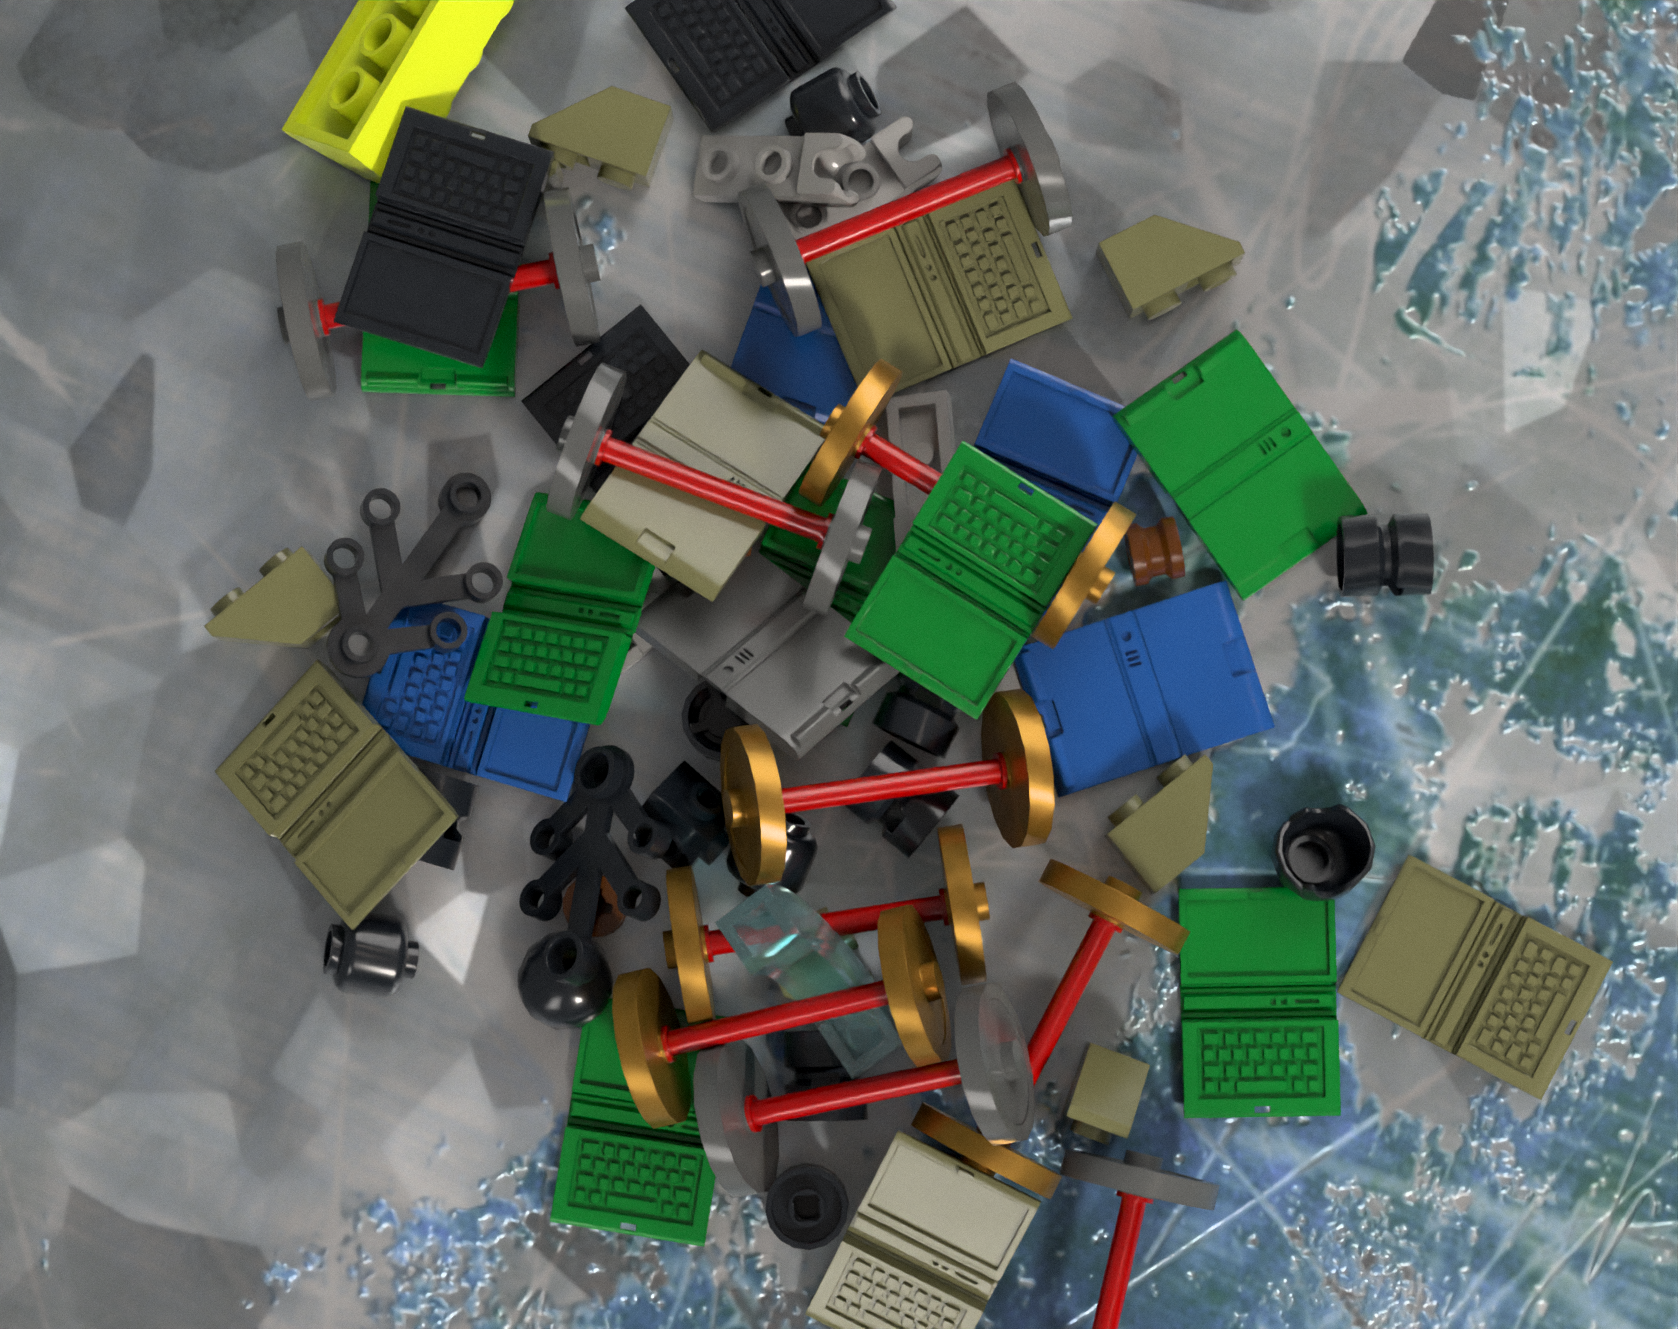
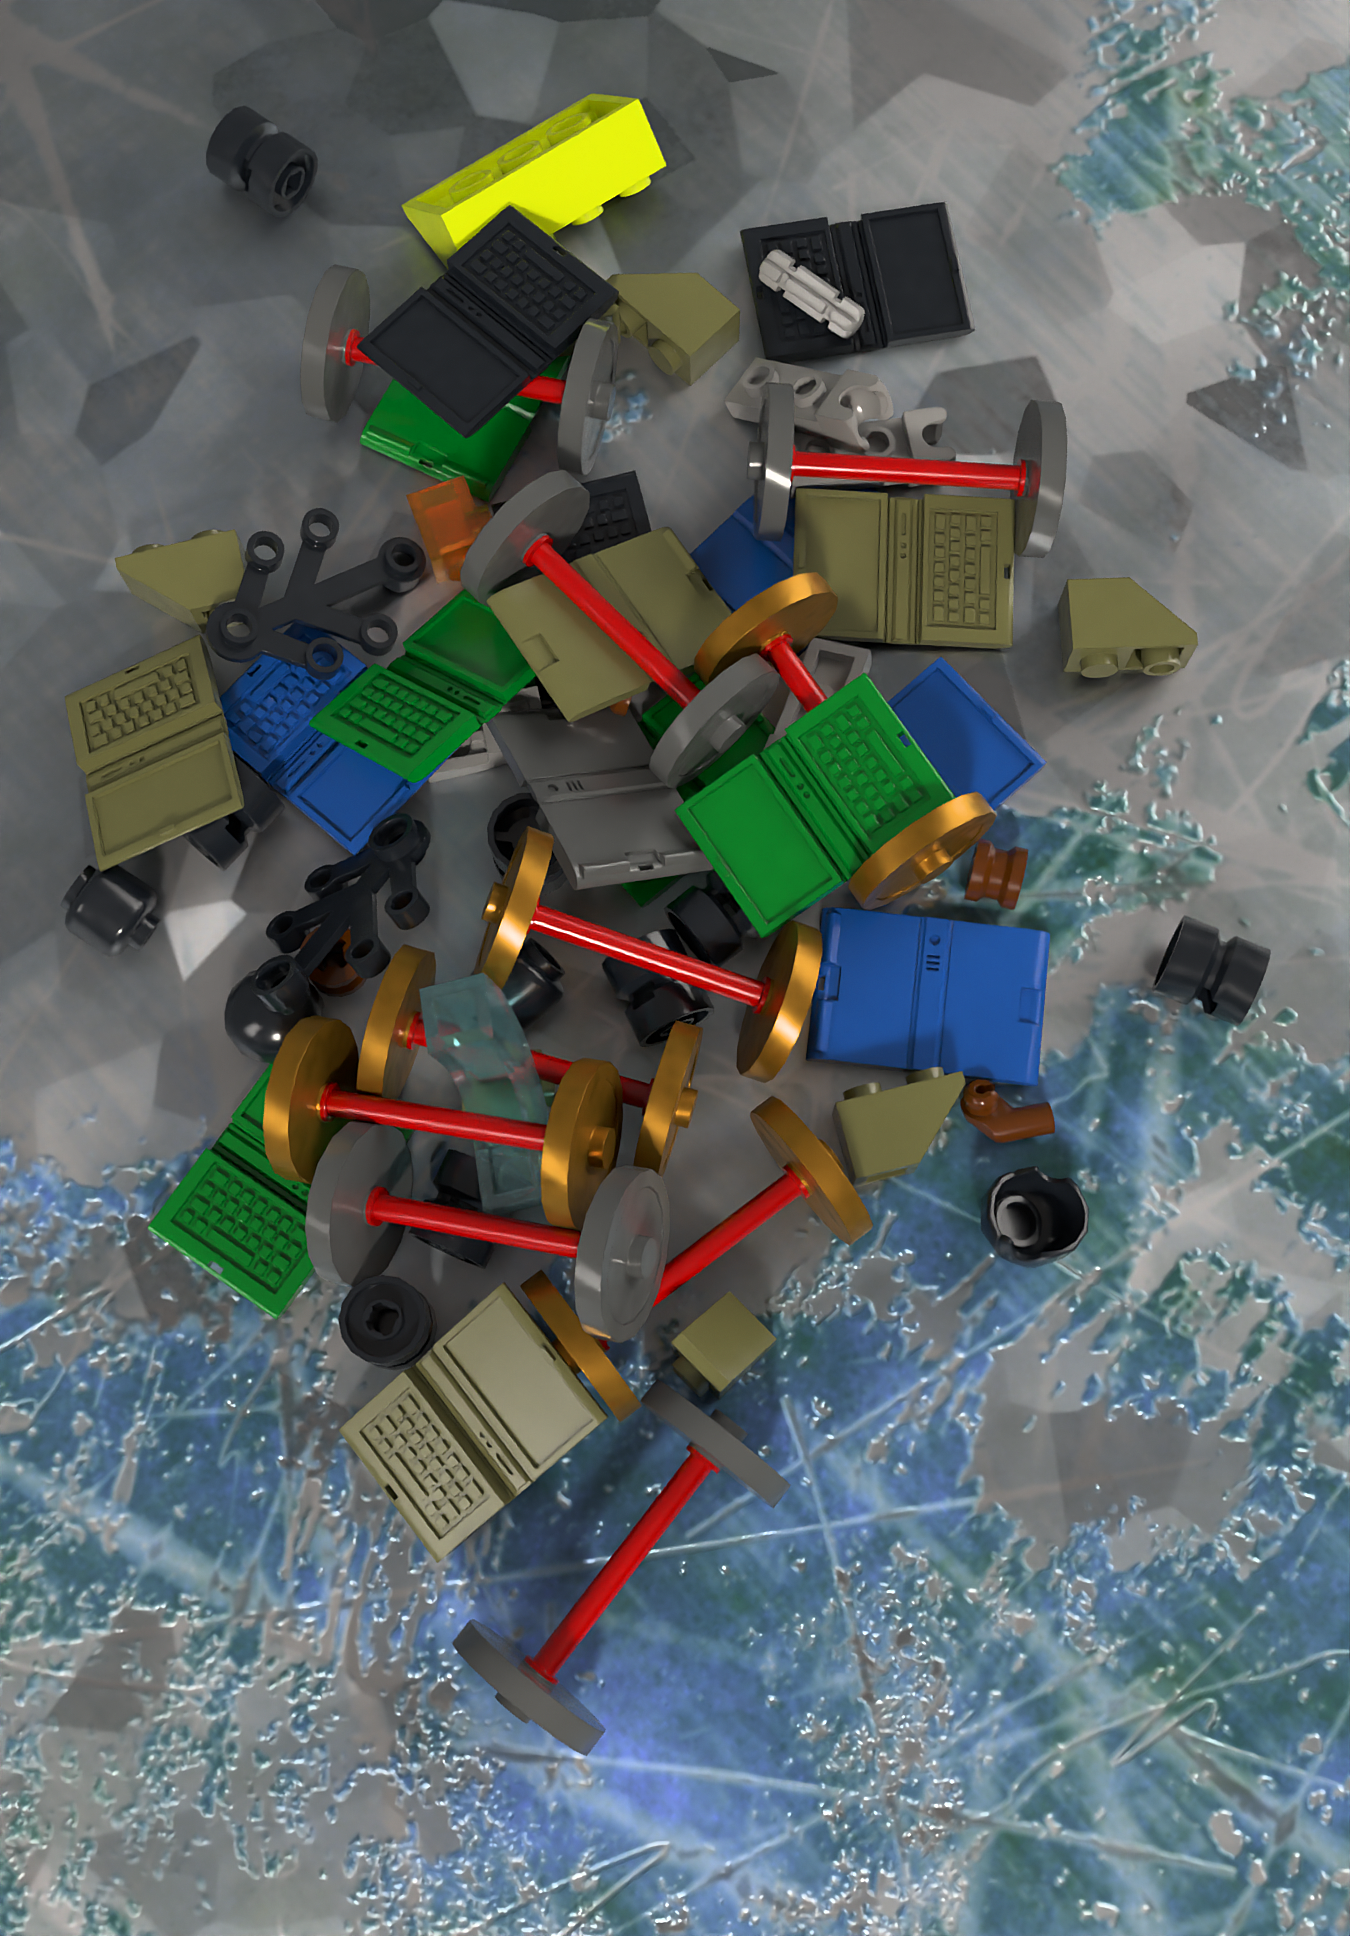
camera: 20 degrees right, 10 degrees down
black brick [642,760,730,868] -> none
black head [785,67,882,144] -> none
green piece [1111,329,1368,601] -> none
green piece [1178,887,1341,1118] -> none
olive piece [1337,854,1613,1100] -> none
none -> black wheel [206,106,318,218]
none -> clear orange brick [406,475,492,584]
none -> light grey axle [759,249,865,339]
none -> reddish brown arm [960,1079,1055,1143]

